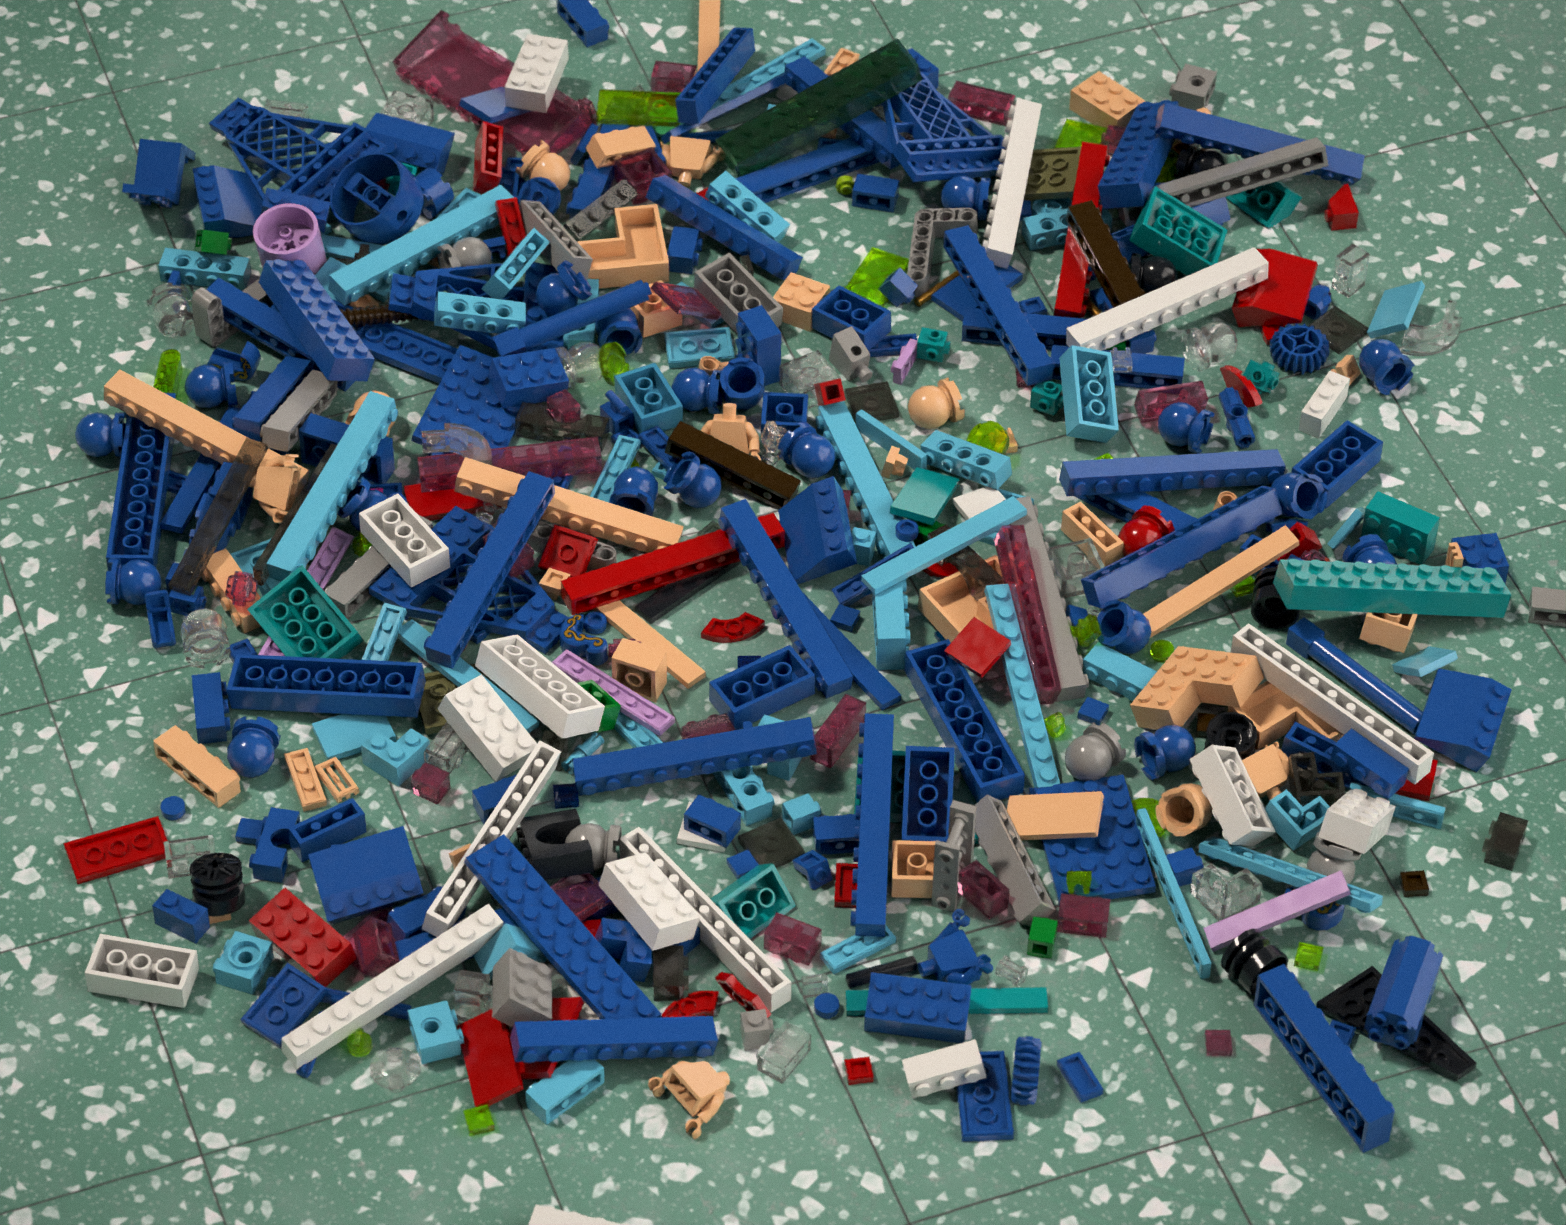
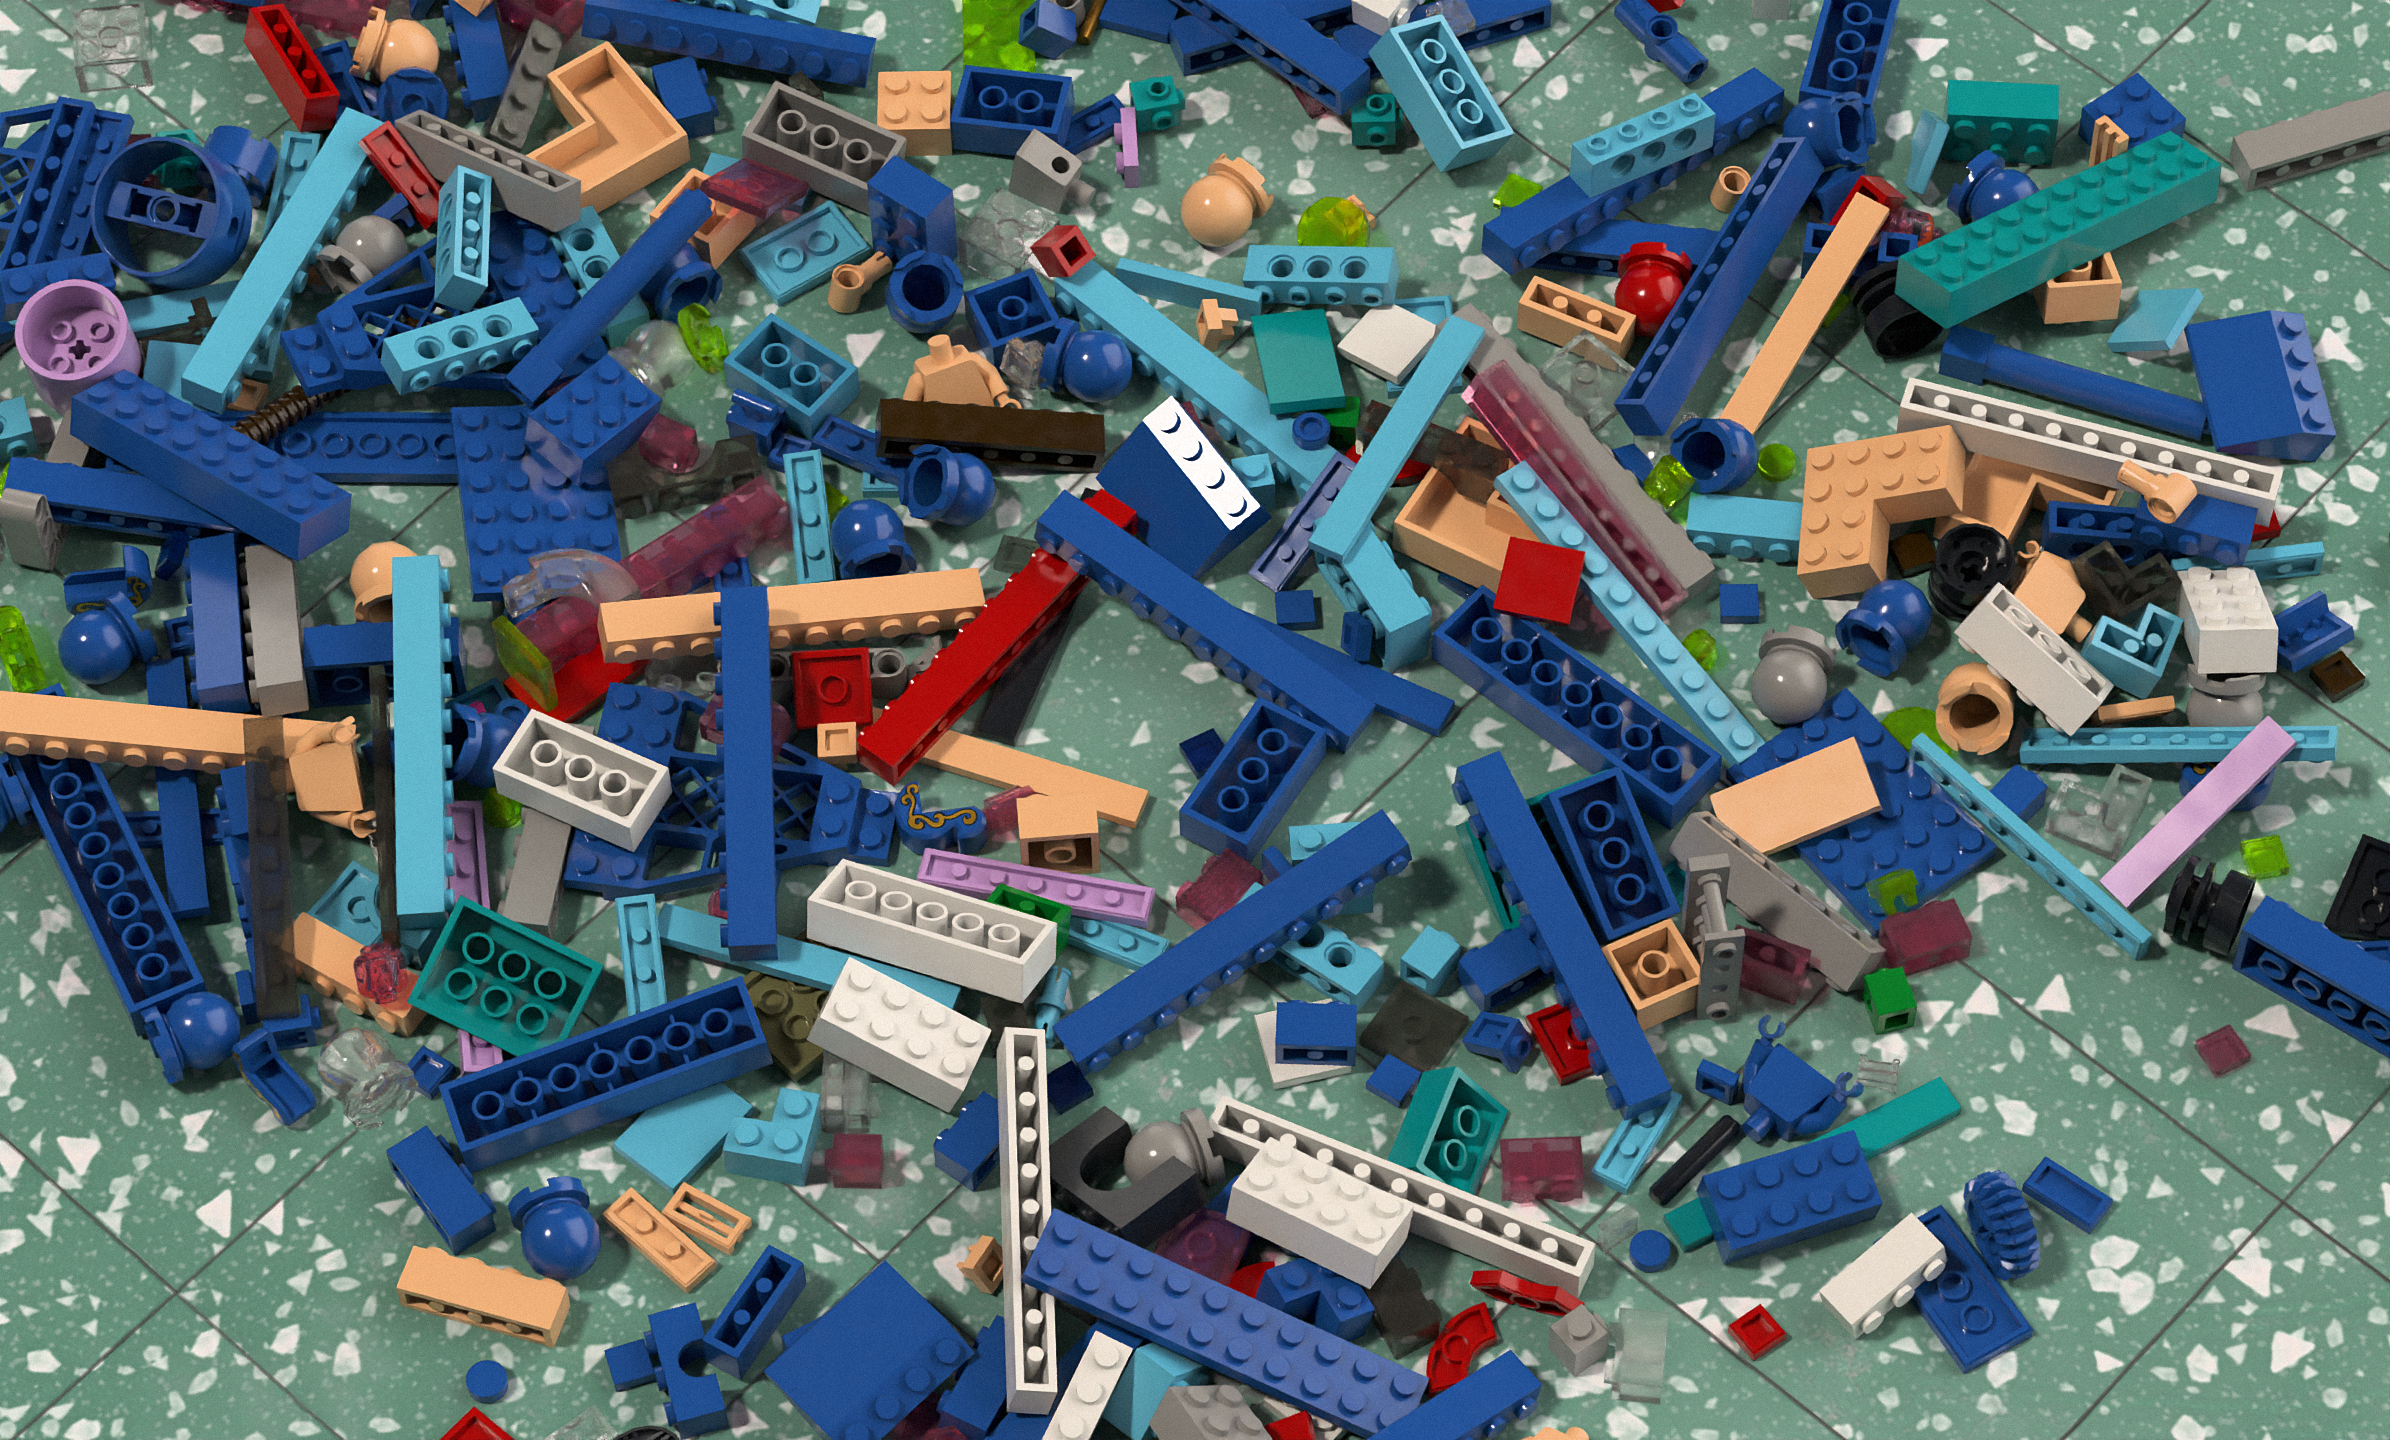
camera: 25 degrees left, 10 degrees up
blue slope [365,112,455,174] -> none
blue tile [536,260,592,316] -> none
blue tile [584,612,607,635] -> none
blue tile [671,367,723,414] -> none
red tile [701,612,765,643] -> none
clear pink brick [810,694,866,769] -> none
clear smoke tile [844,381,899,424] -> none
clear pink brick [1134,381,1208,423] -> none
blue tile [1158,402,1214,454] -> none
none -> clear blue tile [154,530,190,581]
none -> clear neon green tile [492,616,558,713]
none -> blue tile [1340,611,1373,661]
none -> medium azure brick [1570,93,1716,198]
none -> blue tile [1695,1059,1740,1105]
none -> light nougat tile [2091,695,2175,727]
none -> light nougat pin [2117,459,2197,524]
none -> blue bracket [2273,591,2355,673]

